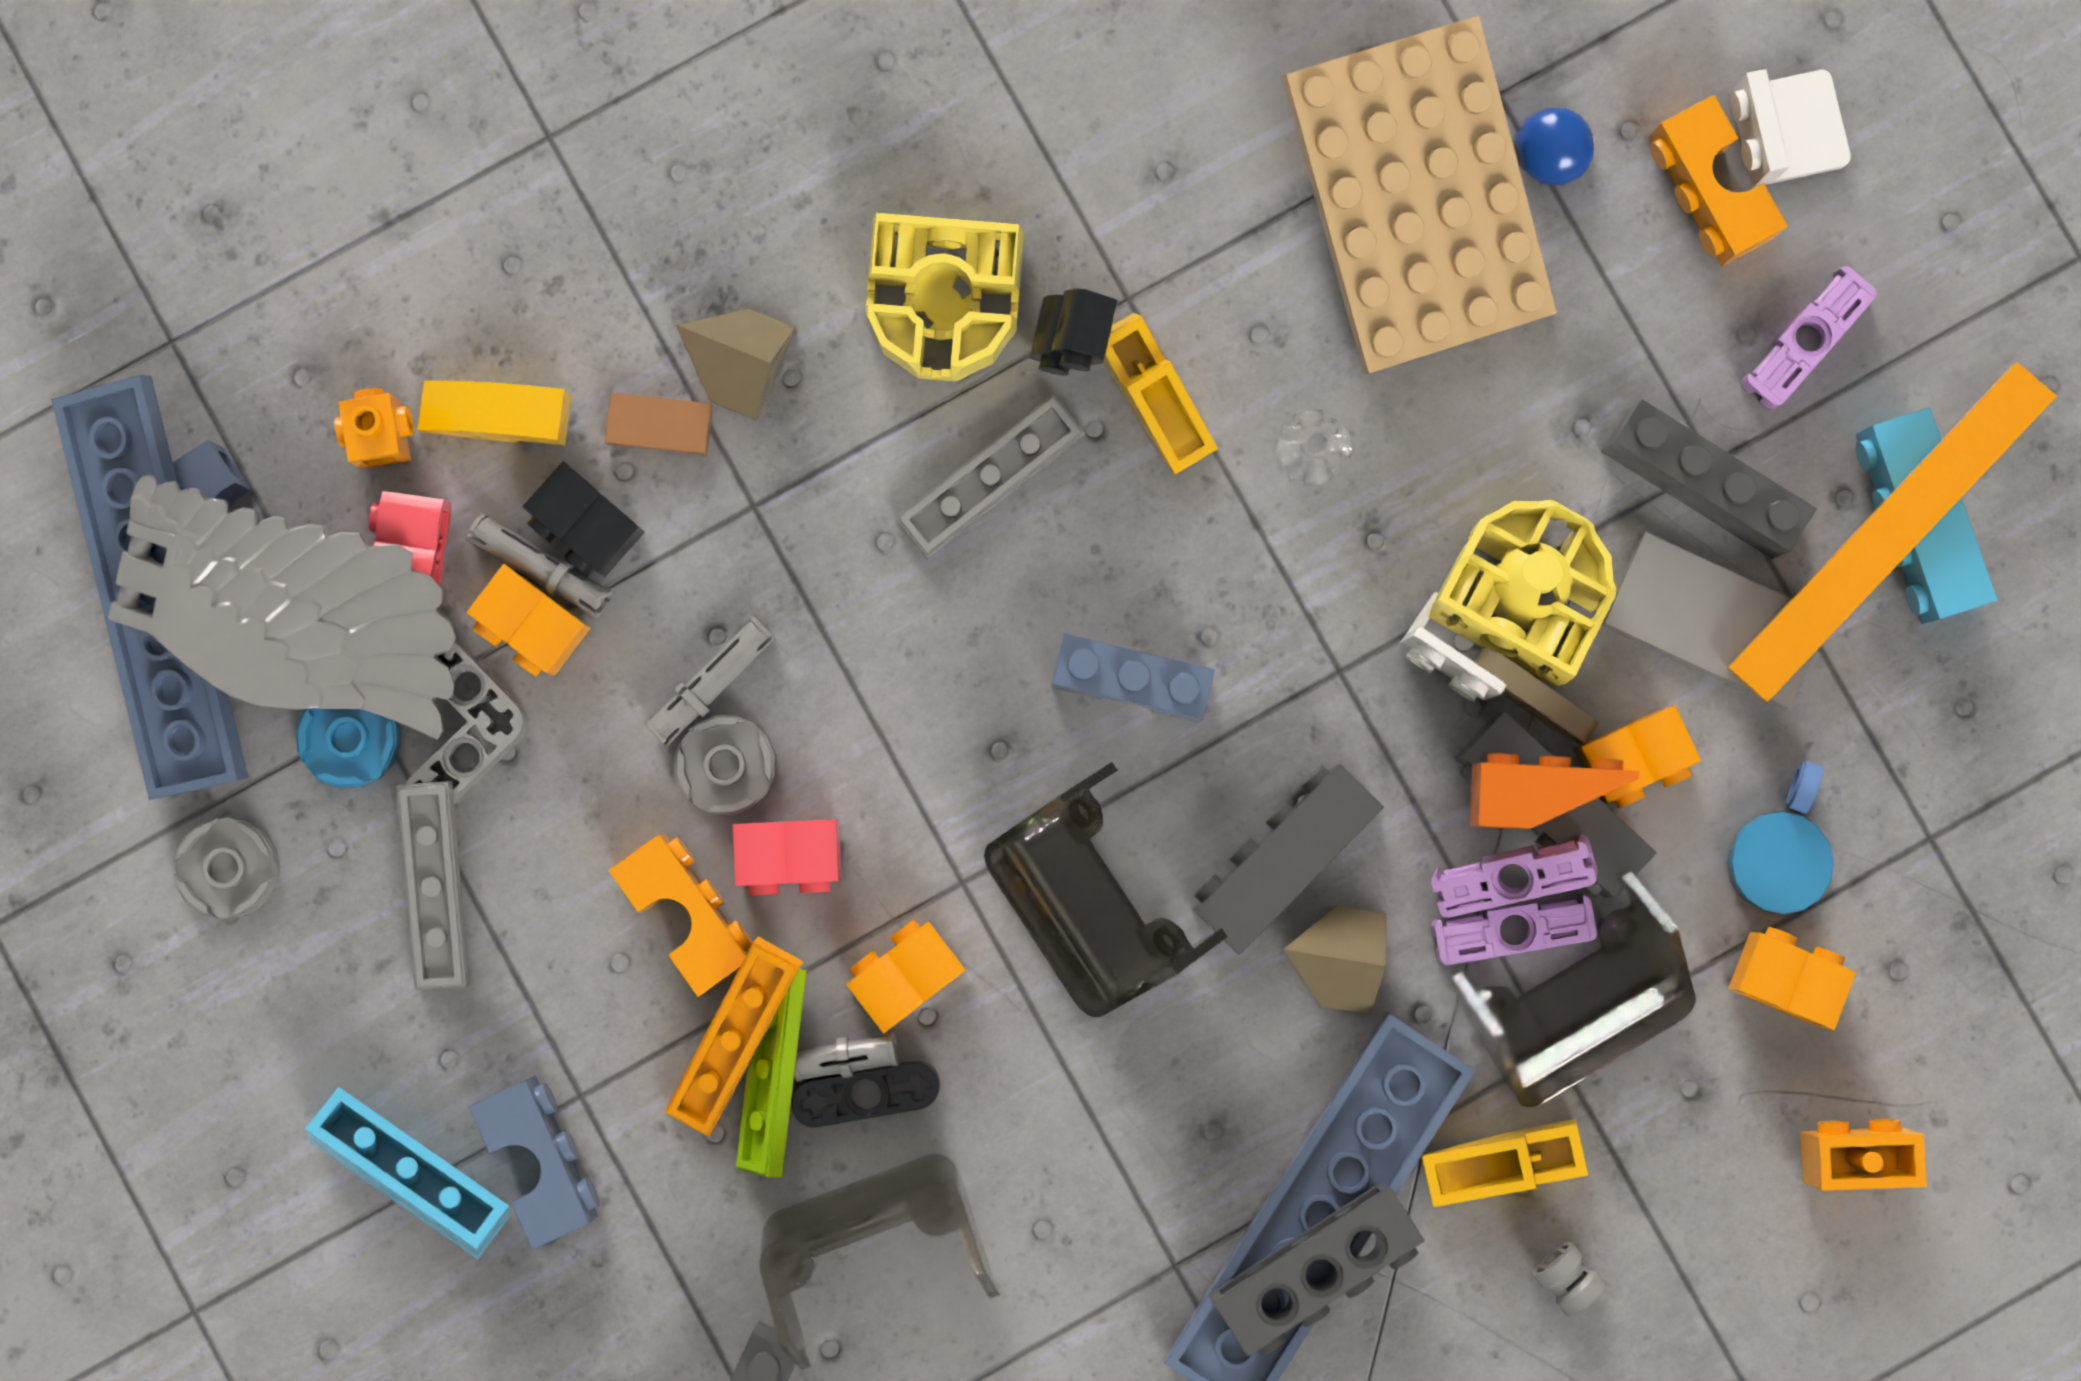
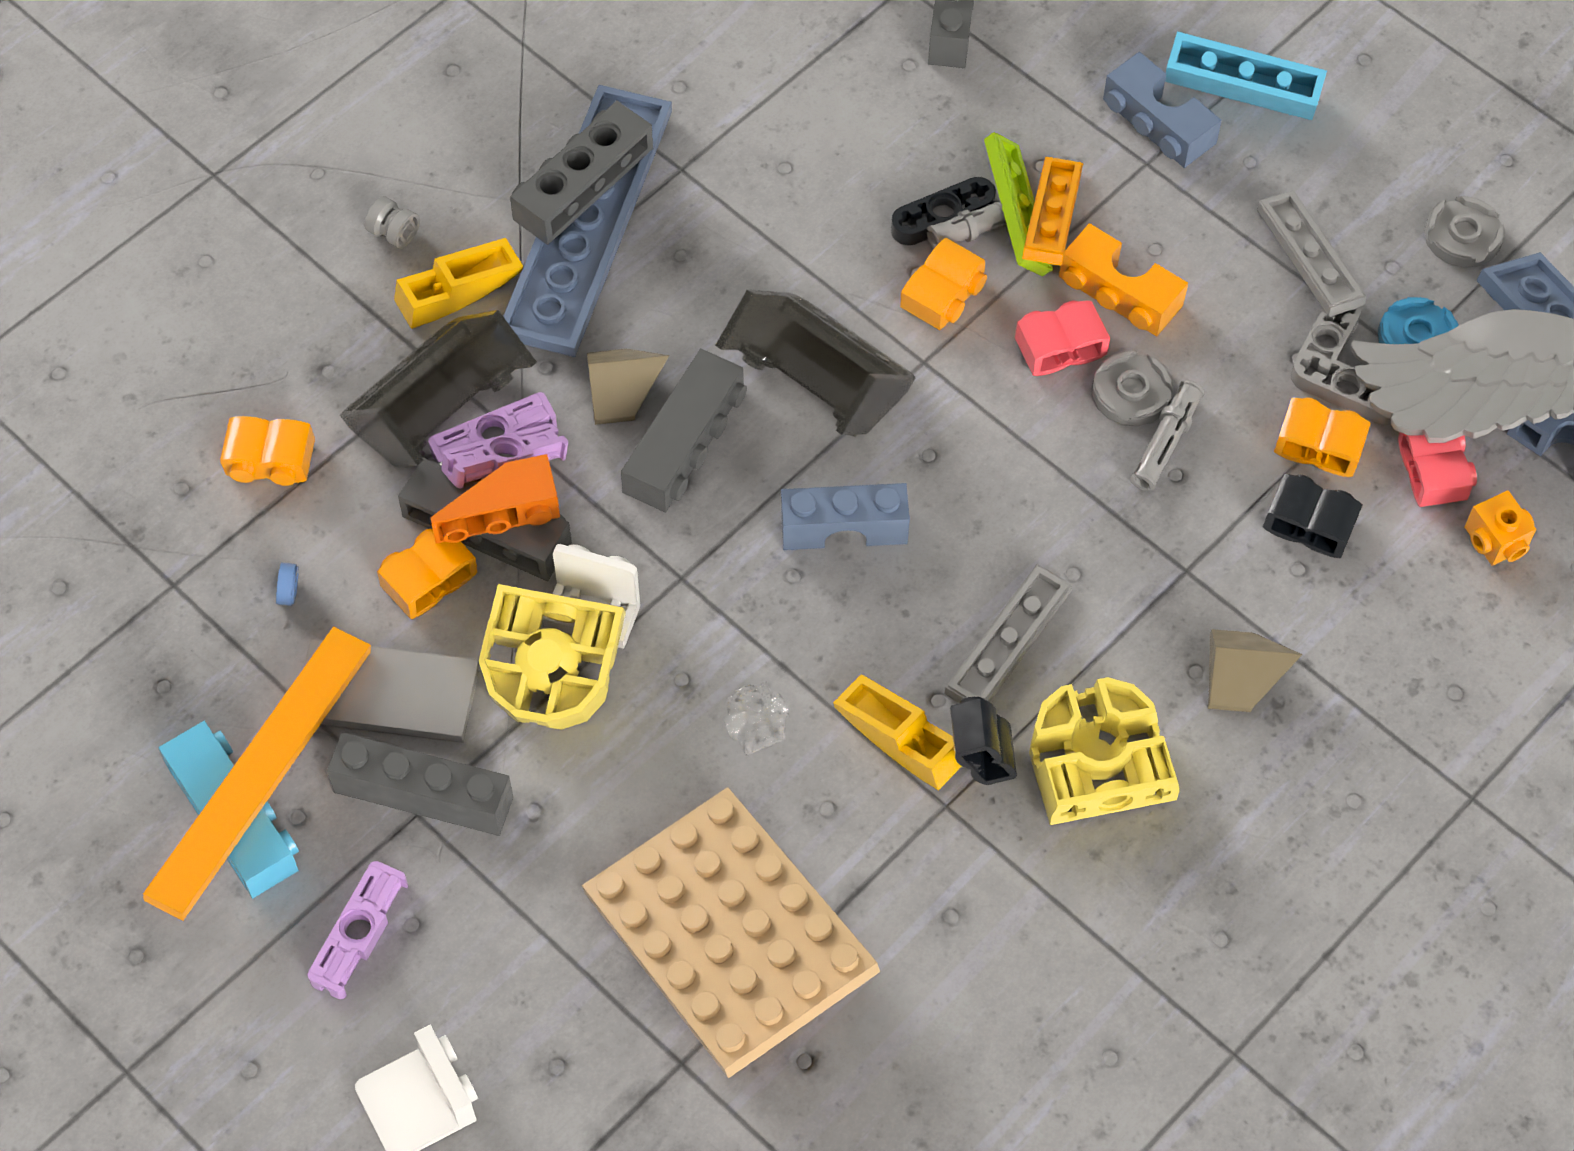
camera: 165 degrees right, 25 degrees down
yellow slope [417,381,572,446] -> none
light grey pin [466,513,613,619] -> none
medium nougat tile [605,393,713,456] -> none
clear smoke windscreen [759,1154,1000,1370] -> none
dark tan beam [1474,647,1598,745] -> none
blue hair [1514,108,1594,185] -> none
light orange arch [1649,95,1788,267] -> none
dark azure tile [1727,812,1834,914] -> none
light orange brick [1800,1119,1927,1191] -> none

